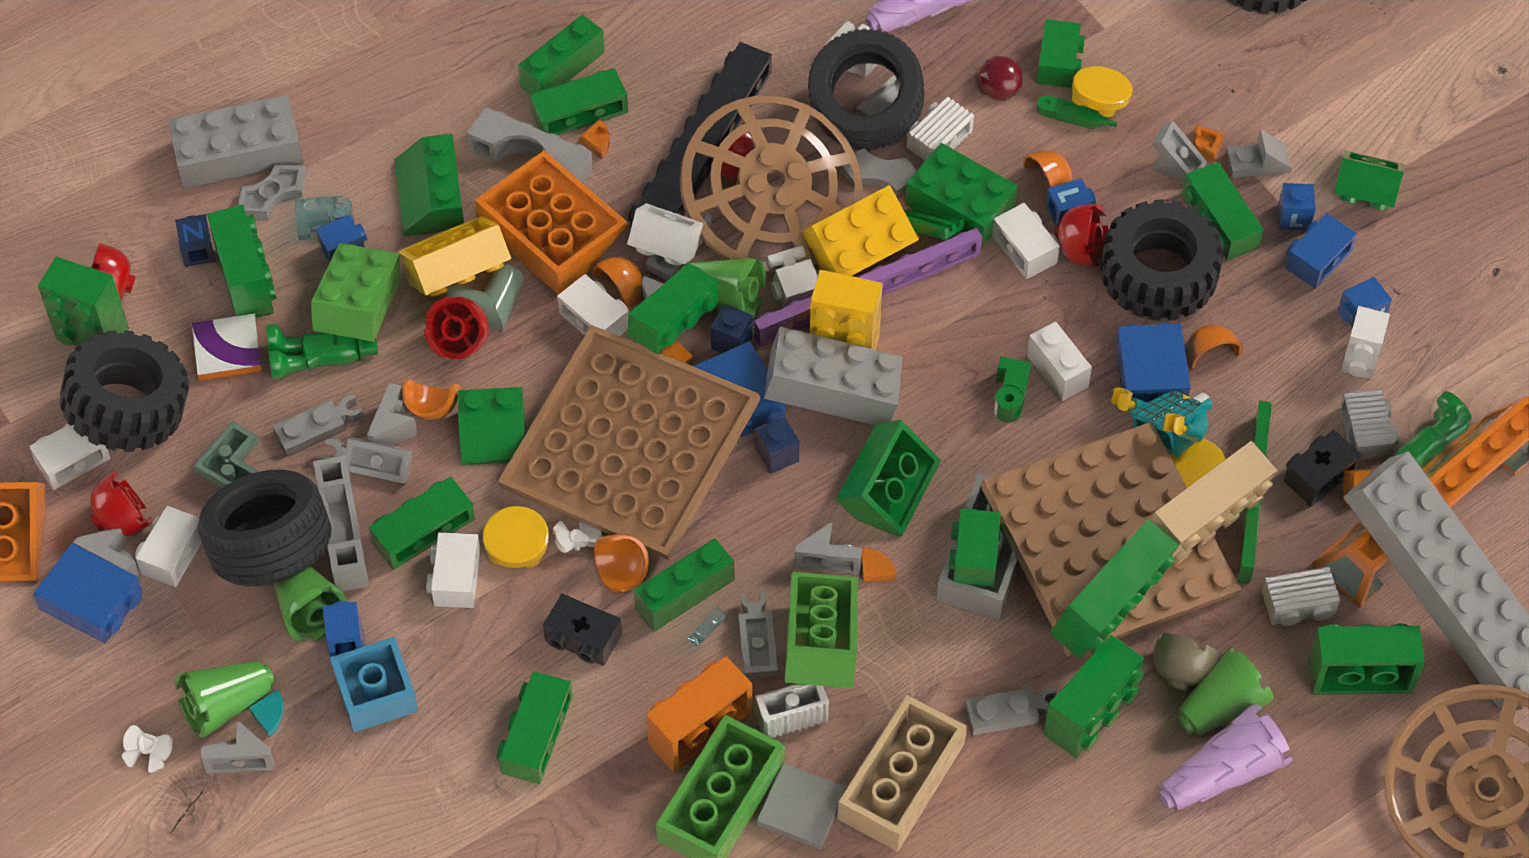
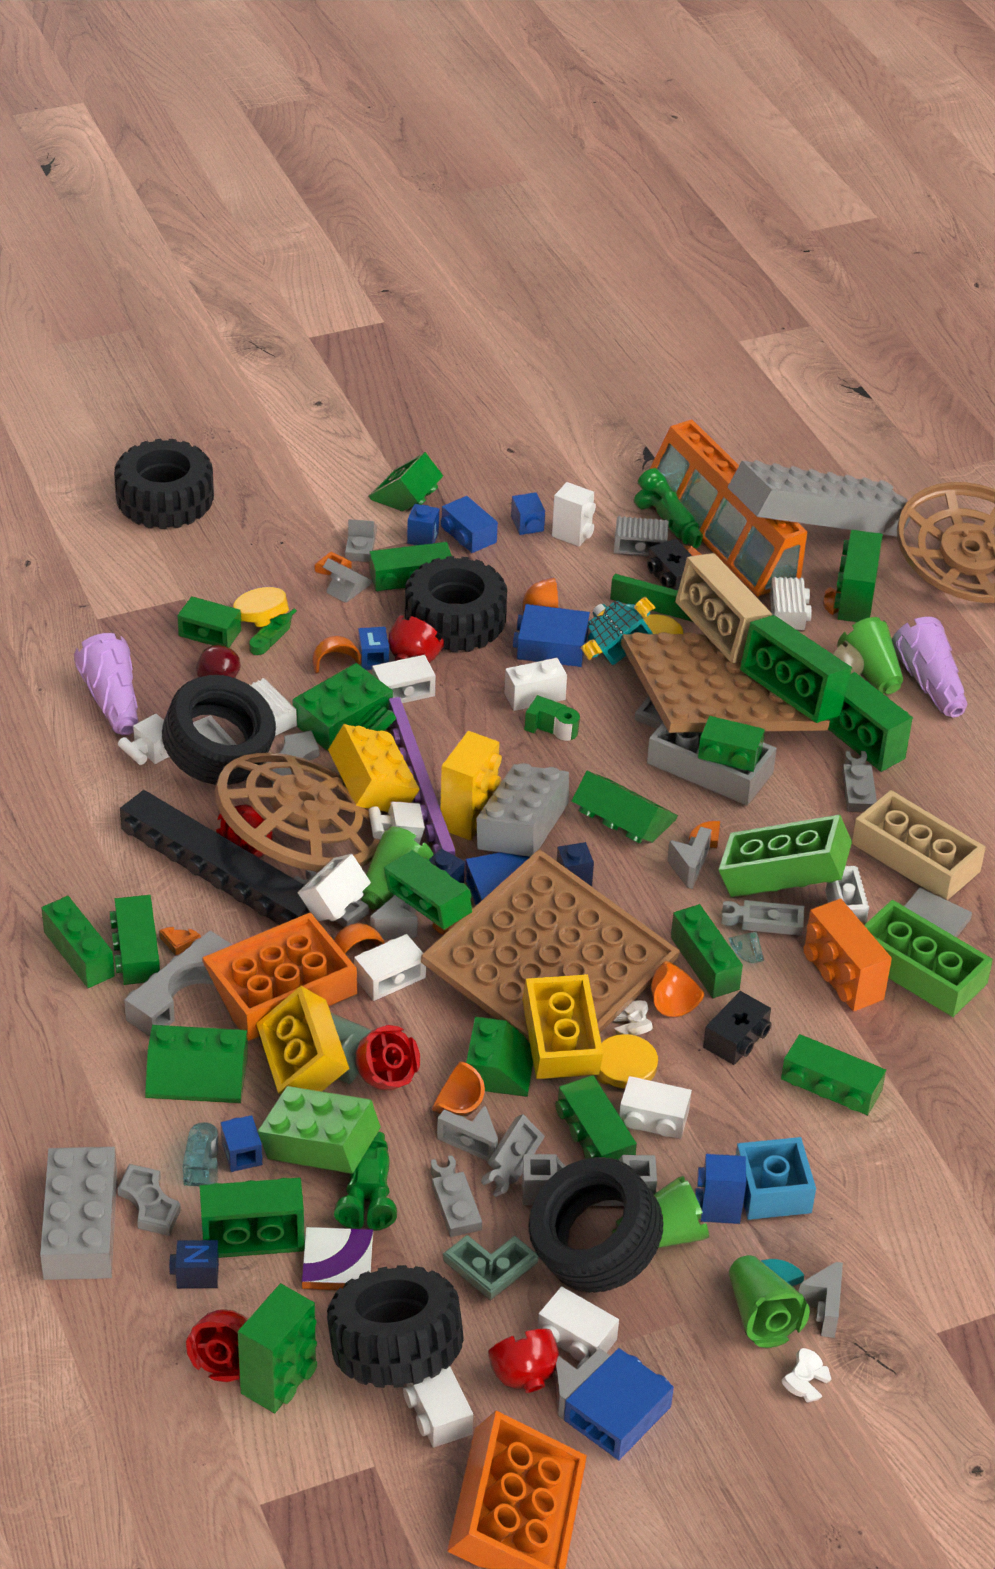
camera: 80 degrees left, 15 degrees down
none -> yellow brick [522,974,603,1079]

